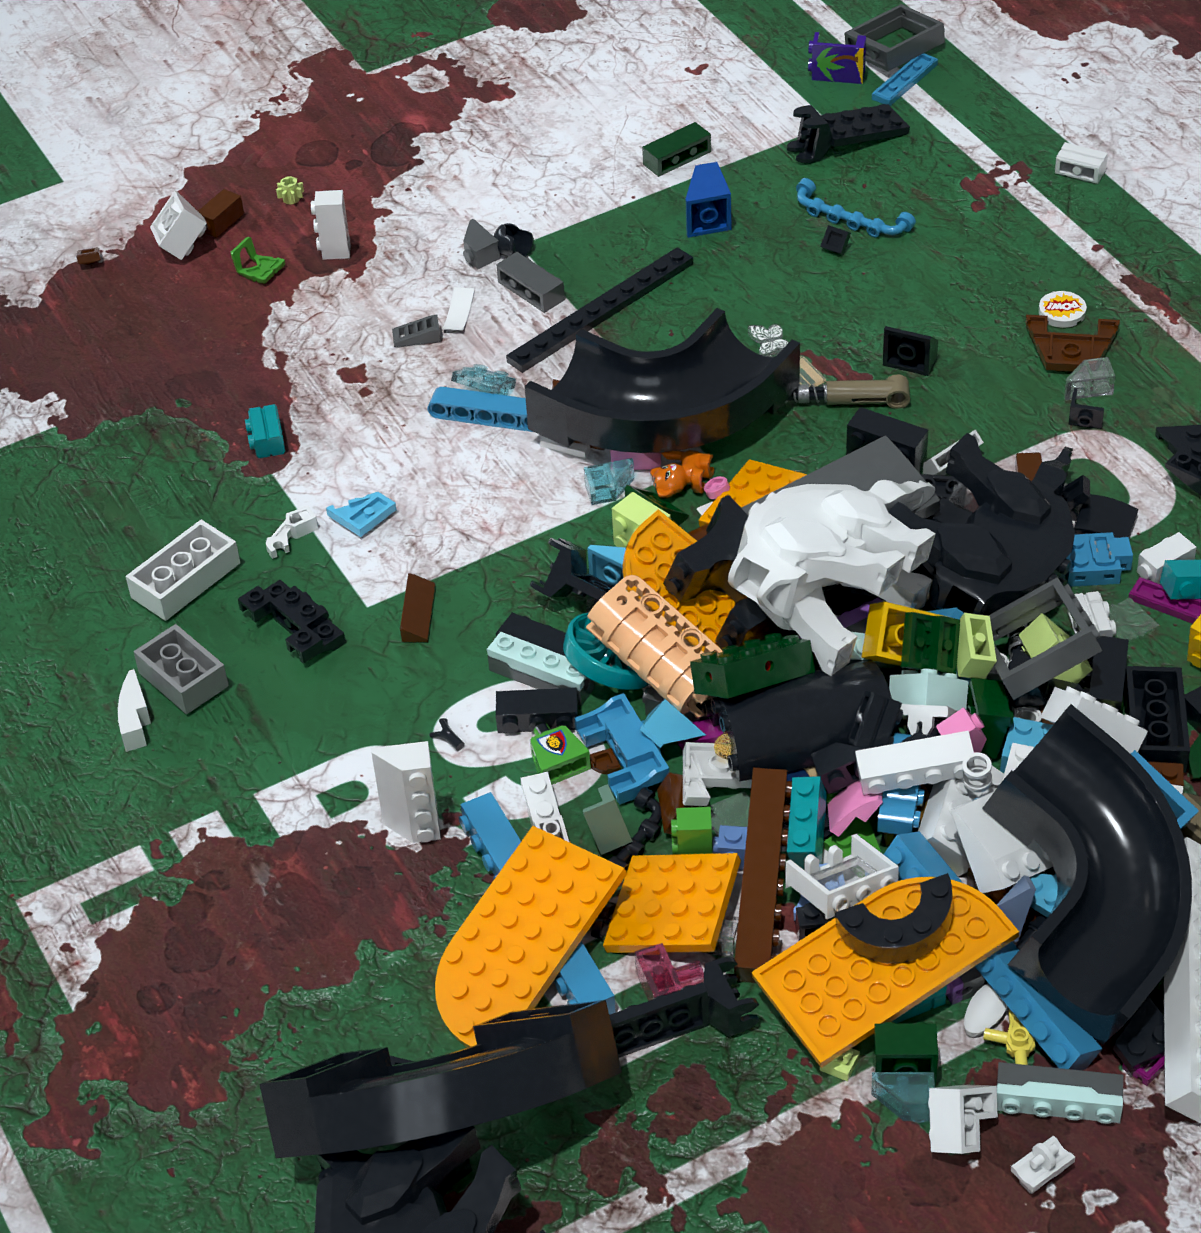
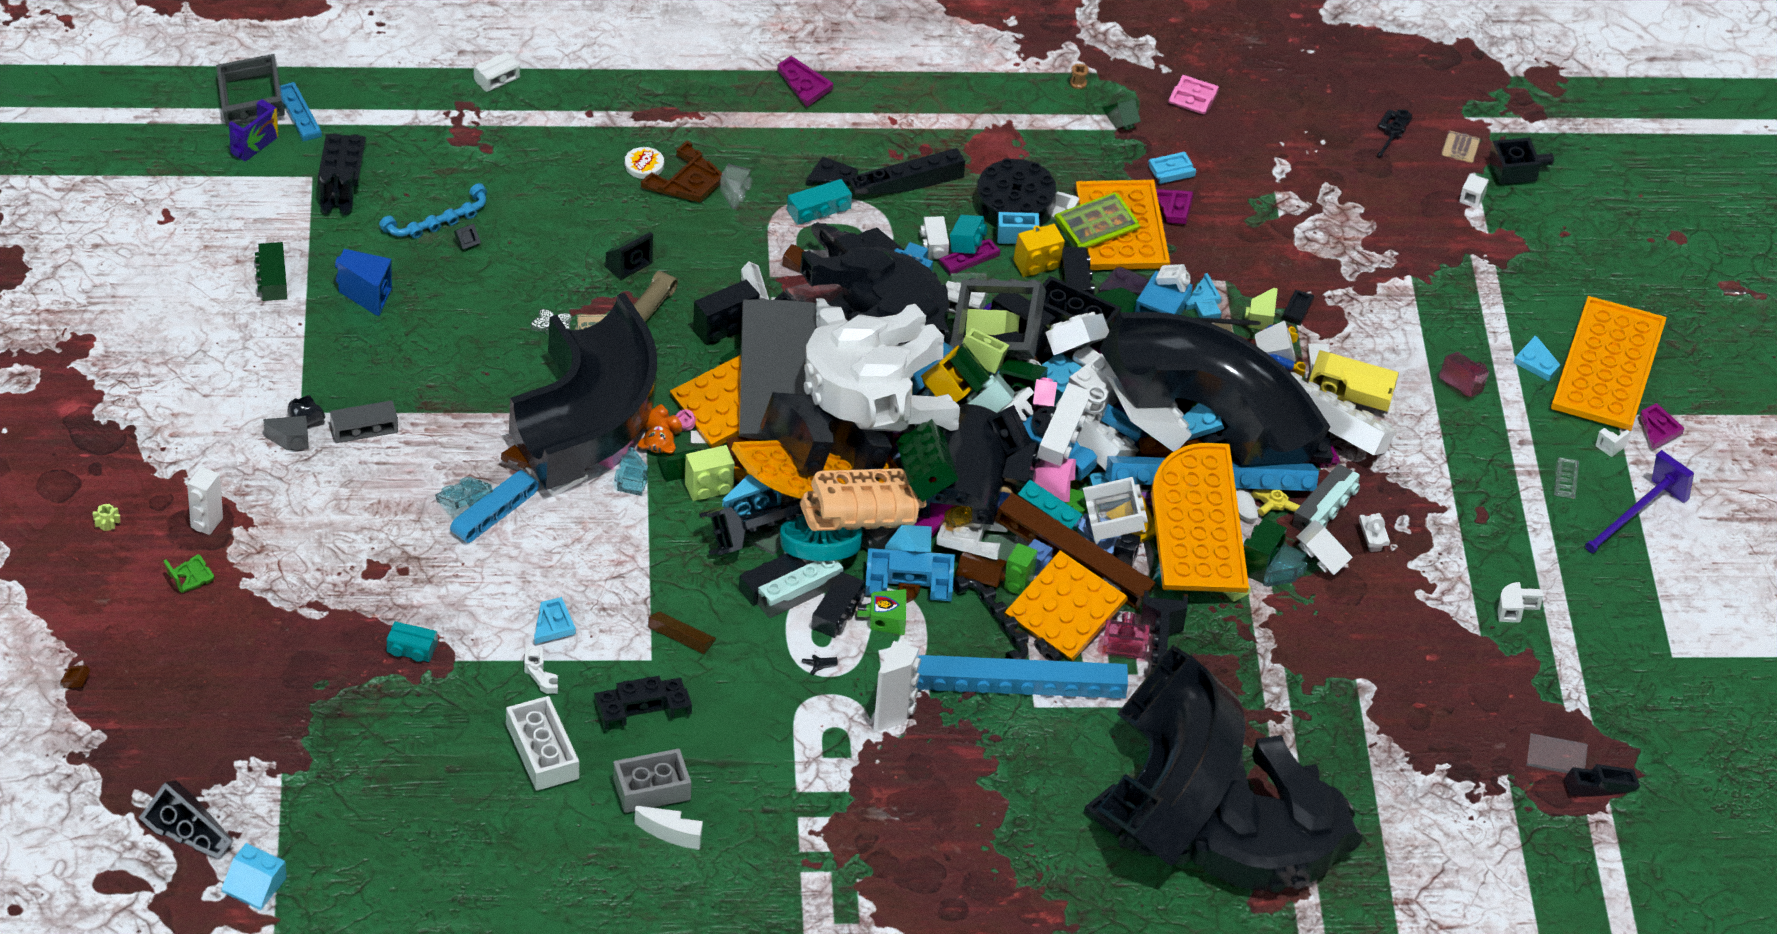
camera: 70 degrees left, 0 degrees up
white slope [150,191,207,260] -> none
reddish brown brick [198,189,244,238] -> none
dark grey slope [392,314,441,347] -> none
light orange plate [435,826,627,1048] -> none
white sticker [442,287,474,330] -> none
black plate [506,247,693,373] -> none
white slope [521,772,569,842] -> none
sand green panel [583,784,632,855] -> none
black brick [835,873,953,964] -> none
sand blue slope [997,875,1036,942] -> none
black bracket [1068,388,1104,429] -> none
none -> teal brick [787,179,852,225]

